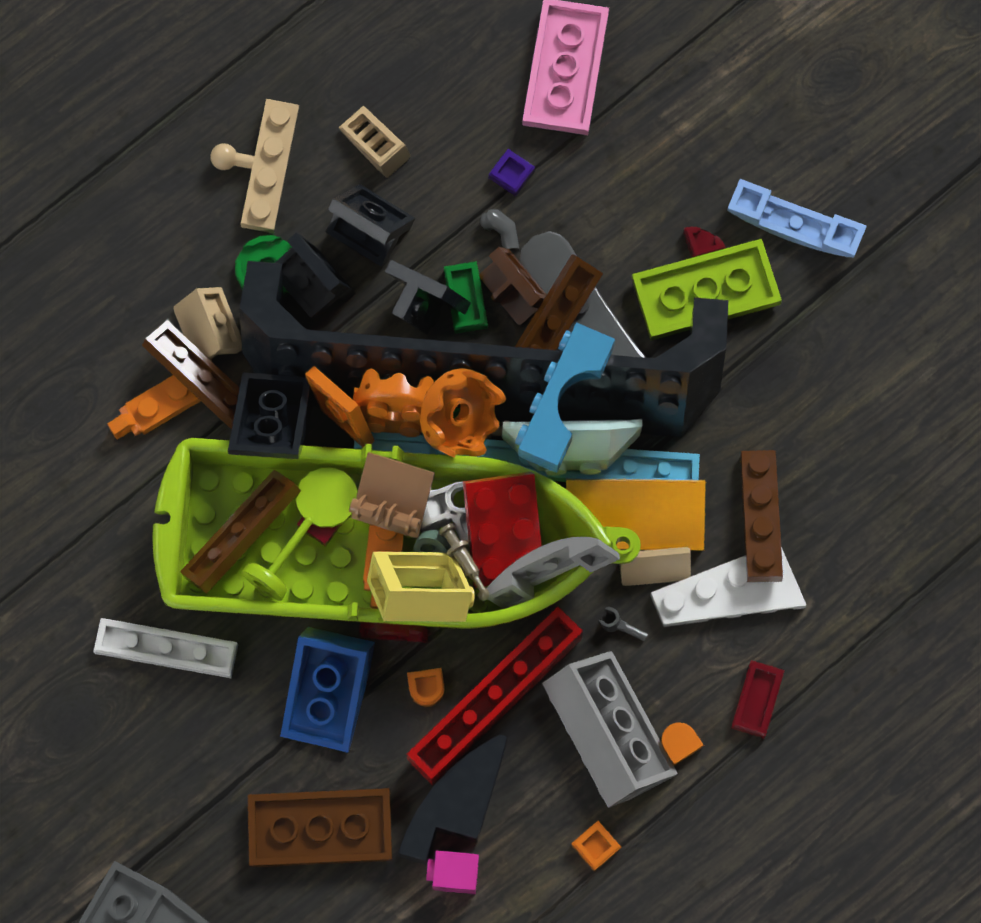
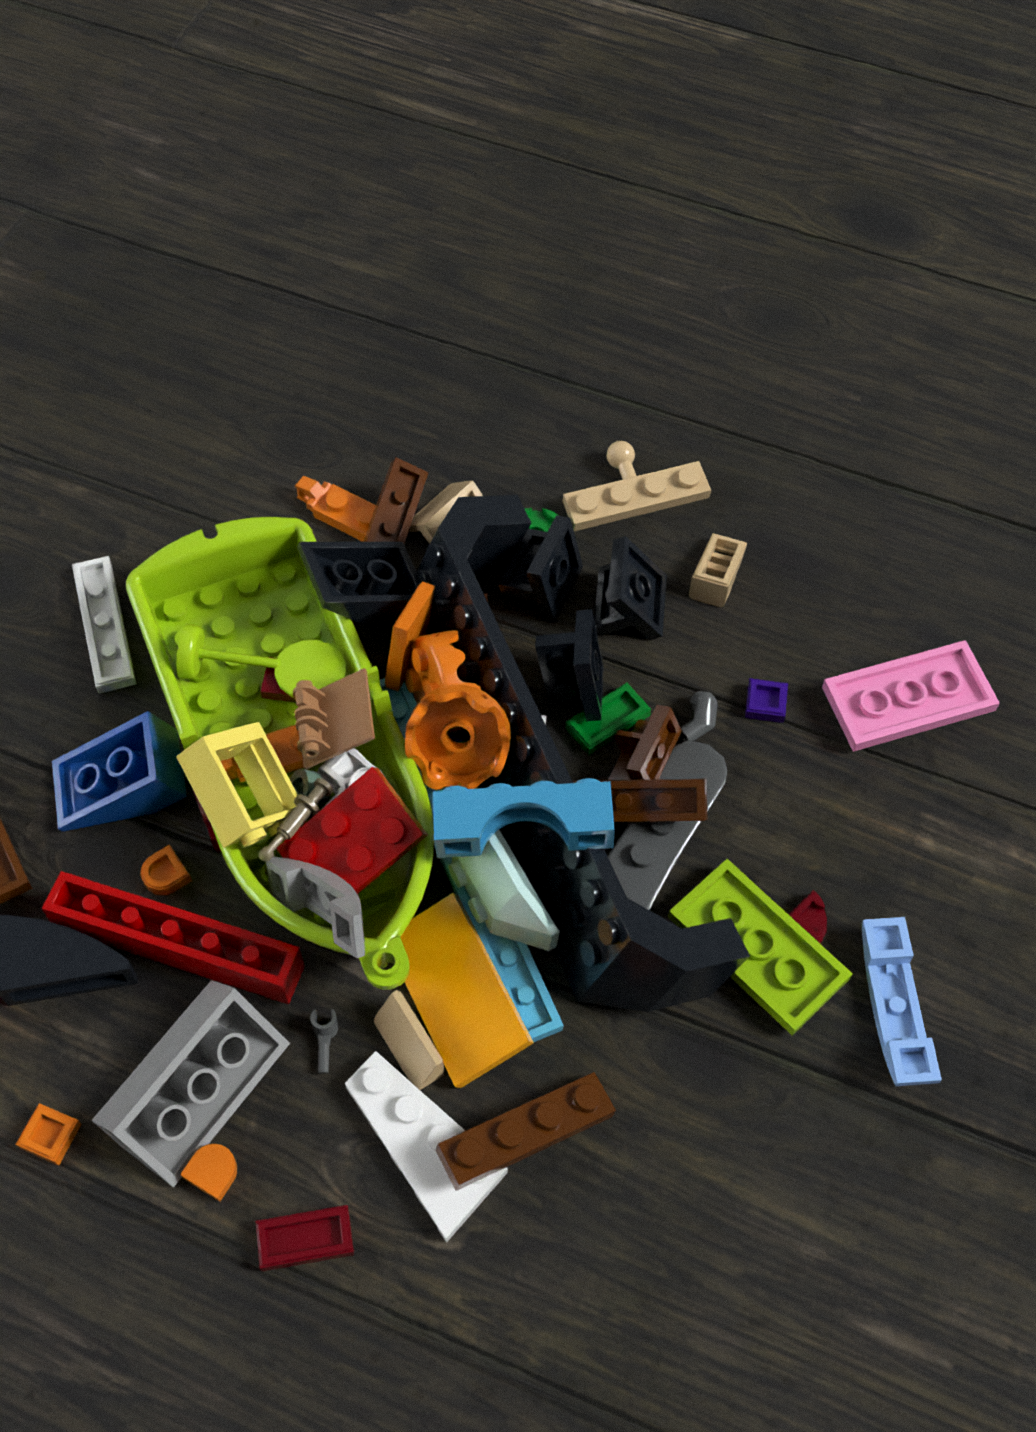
camera: 60 degrees right, 15 degrees down
reddish brown plate [180,470,301,594] -> none

